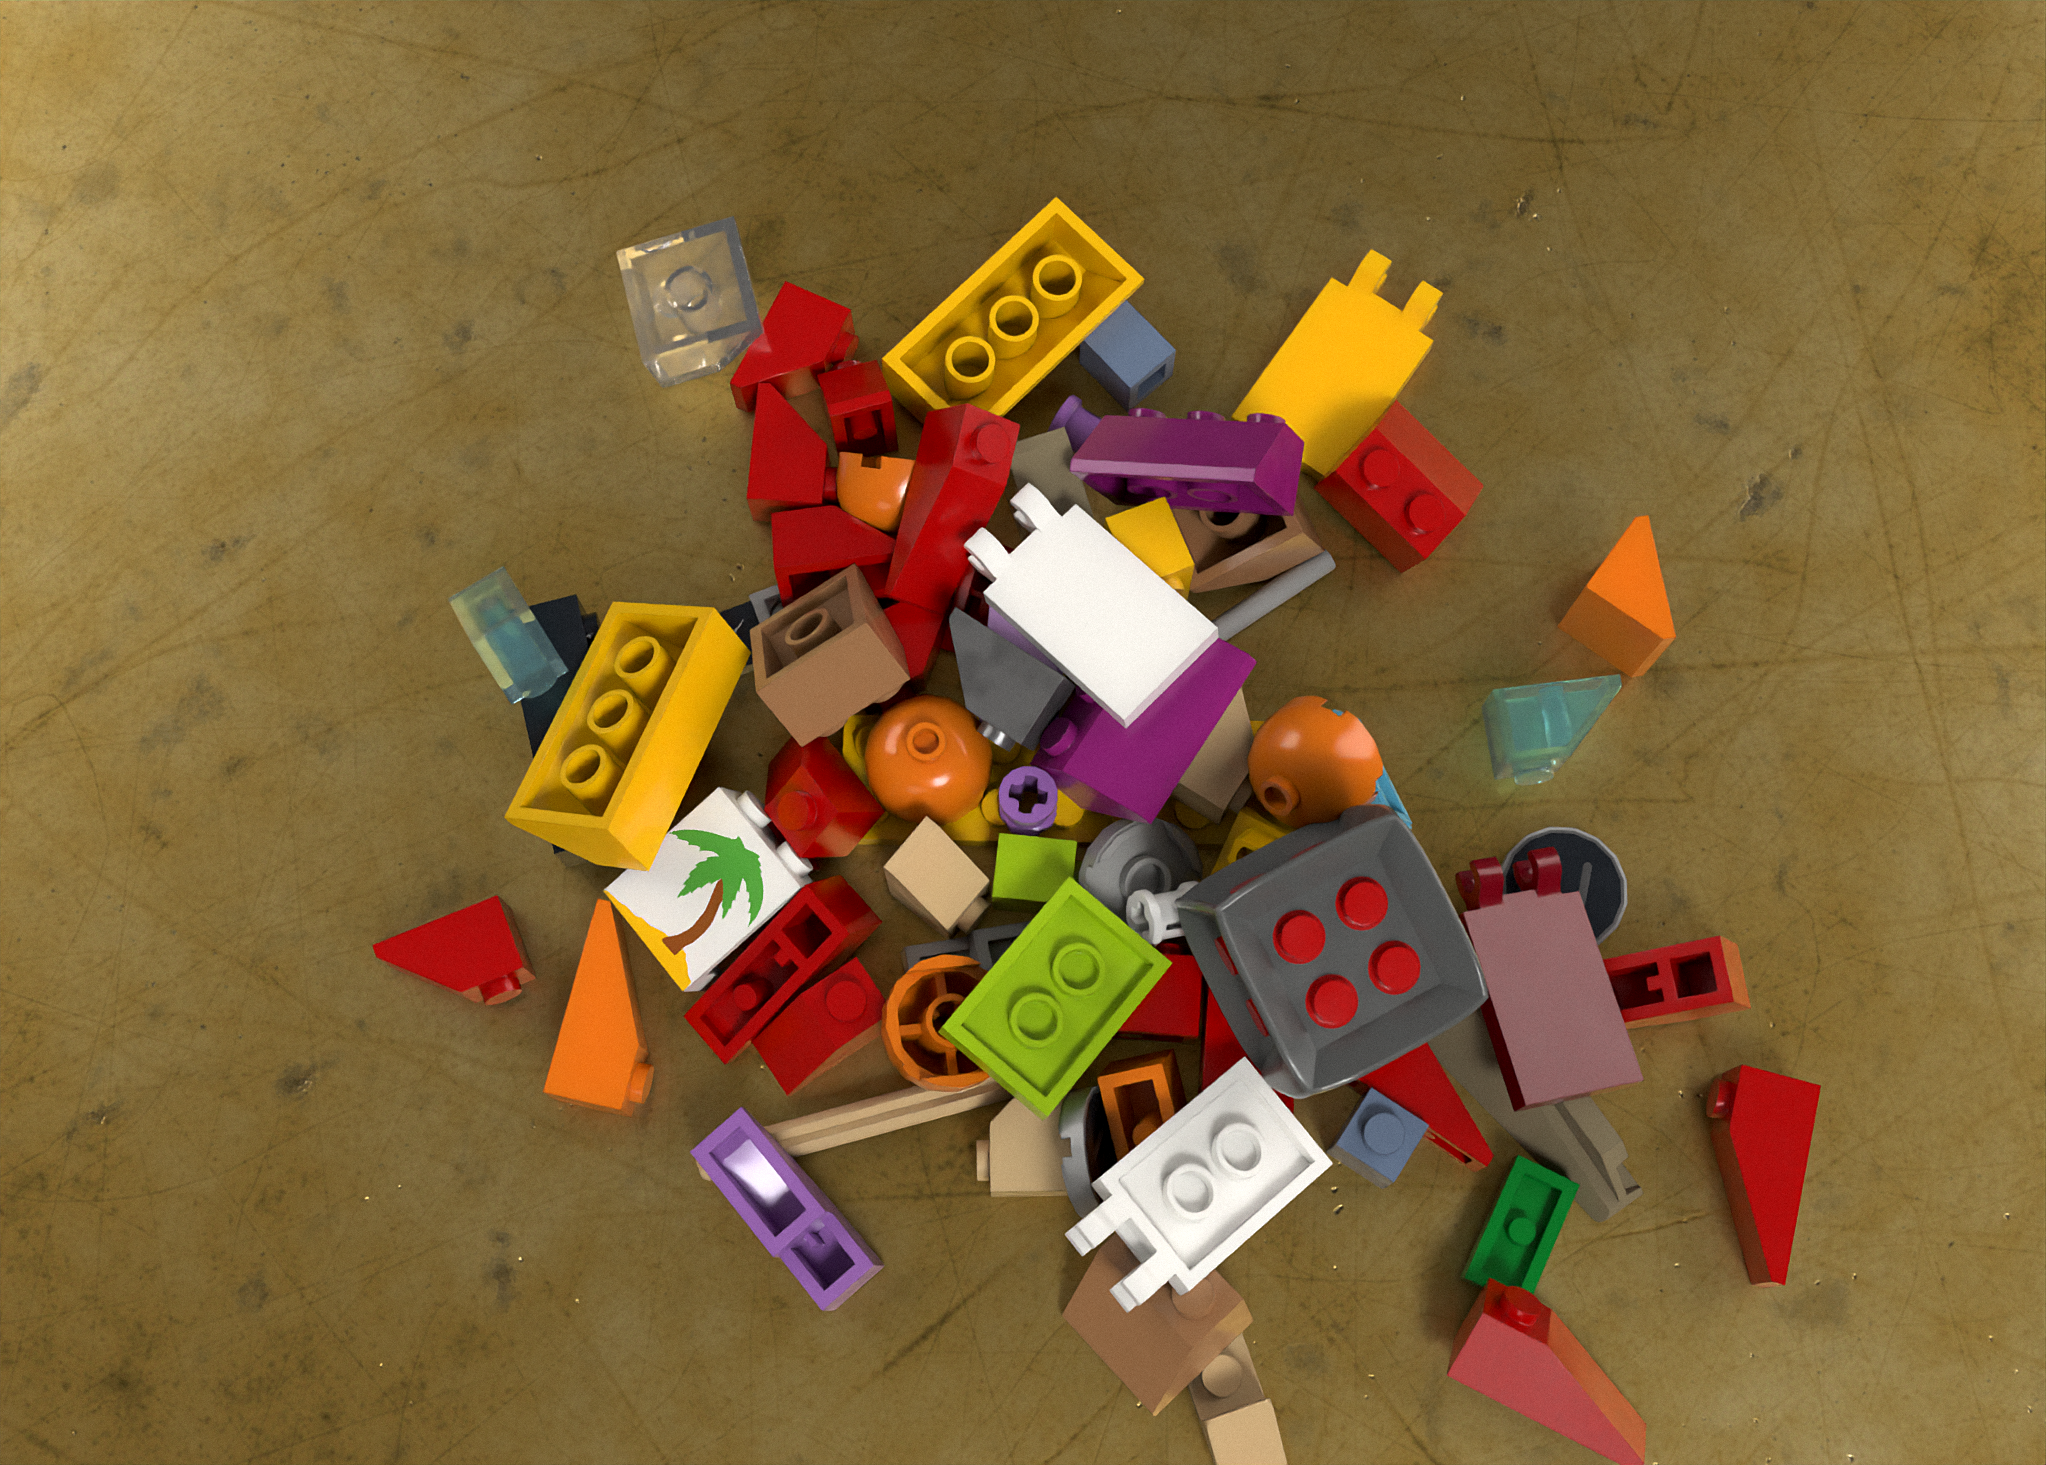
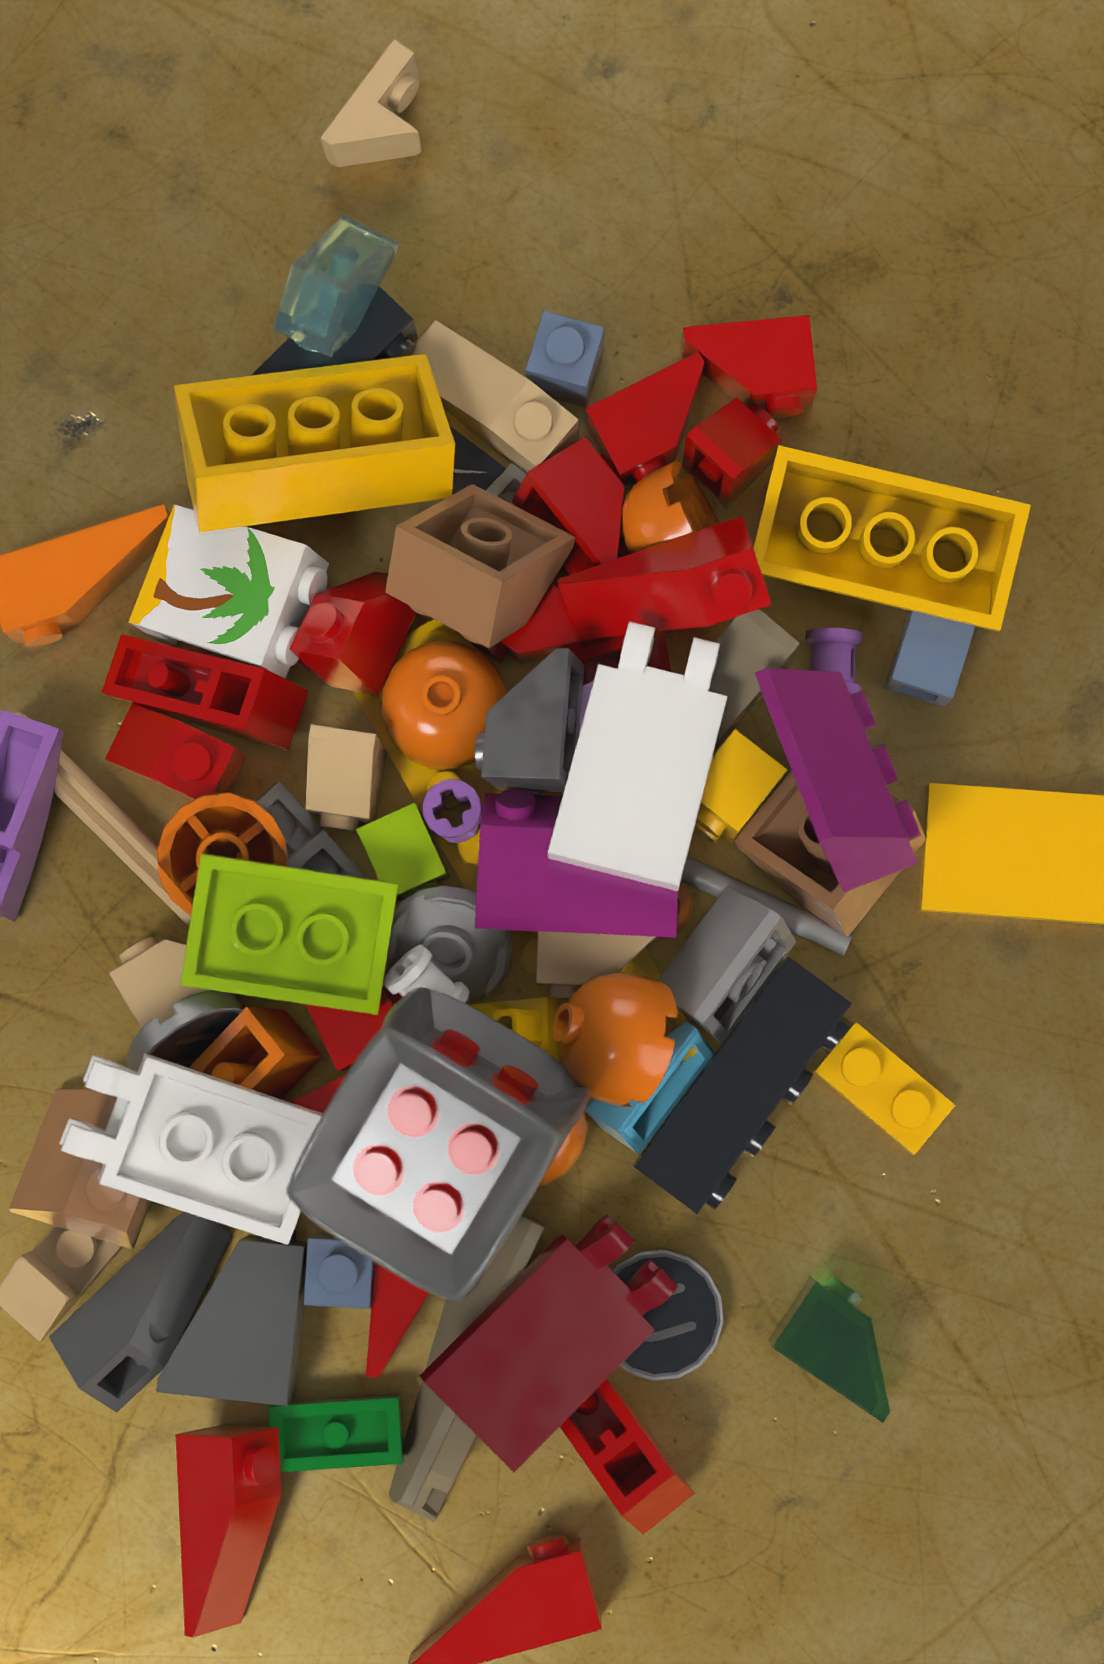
camera: 70 degrees right, 10 degrees up
red slope [372,895,536,1006] -> none
clear slope [616,216,764,388] -> none
red slope [1313,400,1484,573] -> none
clear light blue slope [1481,674,1622,785] -> none
orange slope [1557,515,1676,677] -> none
none -> dark grey slope [49,1211,232,1412]
none -> dark grey slope [156,1229,308,1406]
none -> tan slope [321,39,422,168]
none -> tan slope [412,320,579,474]
none -> sand blue brick [525,310,604,407]
none -> black brick [633,957,852,1214]
none -> light grey slope [658,886,796,1044]
none -> clear green slope [768,1275,890,1423]
none -> yellow plate [813,1022,956,1155]

